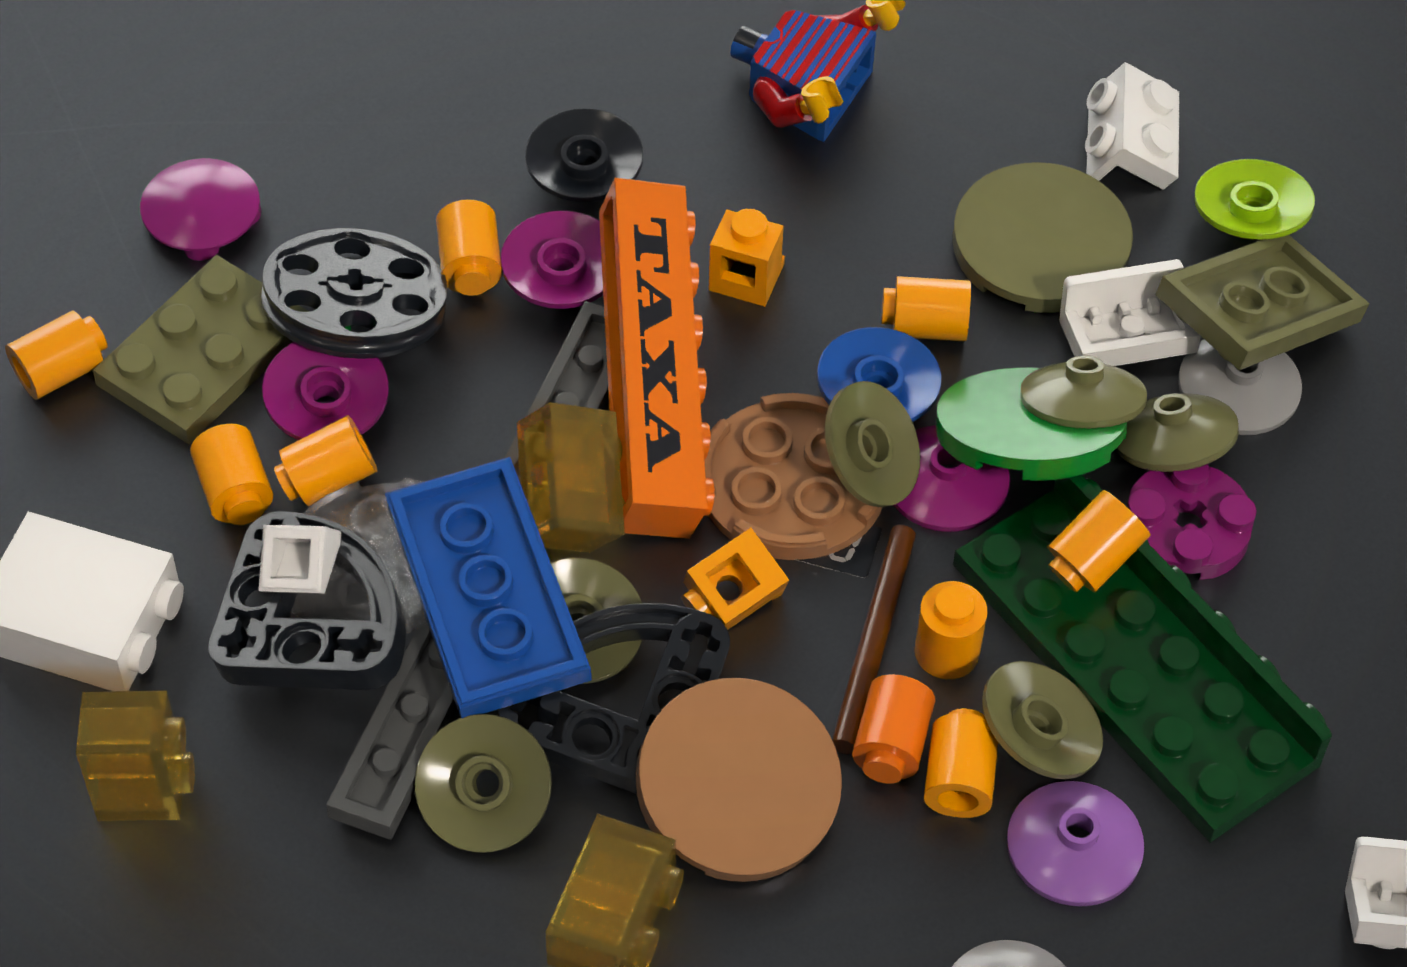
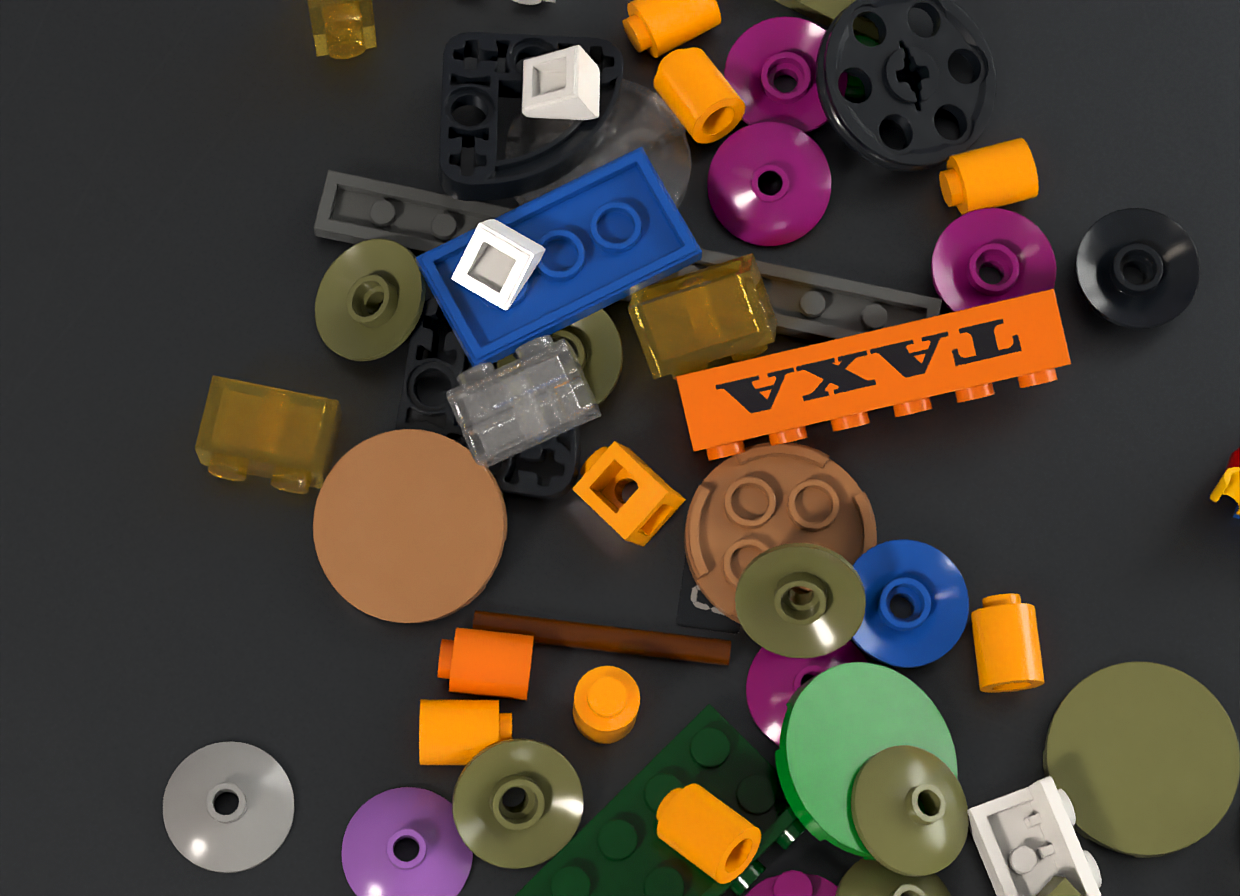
camera: 75 degrees right, 20 degrees up
light orange brick [709,209,785,307] -> none
none -> clear brick [446,335,602,468]
none -> white slope [451,219,546,311]
none -> magenta dish [707,122,831,246]

